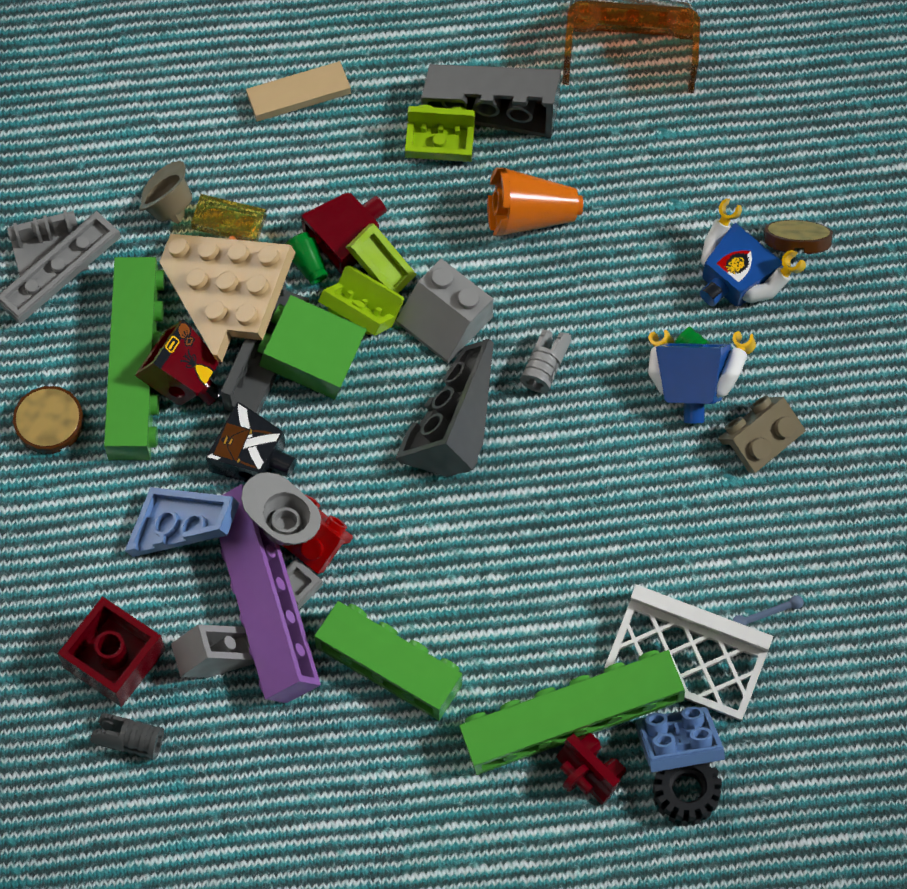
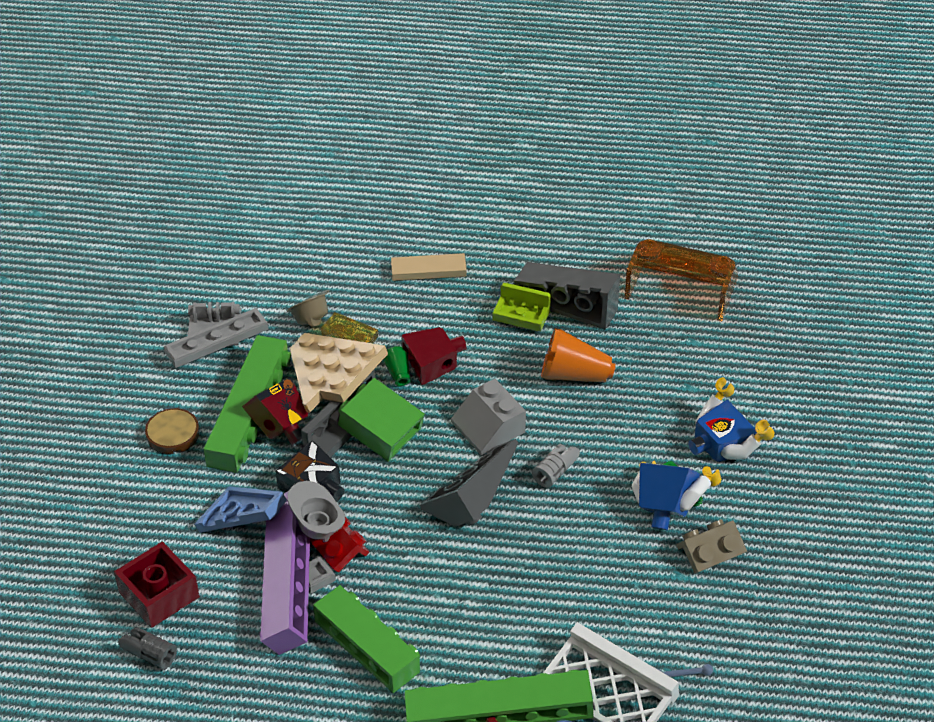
camera: 15 degrees right, 20 degrees down
light grey slope [171,624,255,678] -> none
lime bracket [318,265,404,336] -> none
lime tile [346,223,417,293] -> none
tile [764,220,833,254] -> none

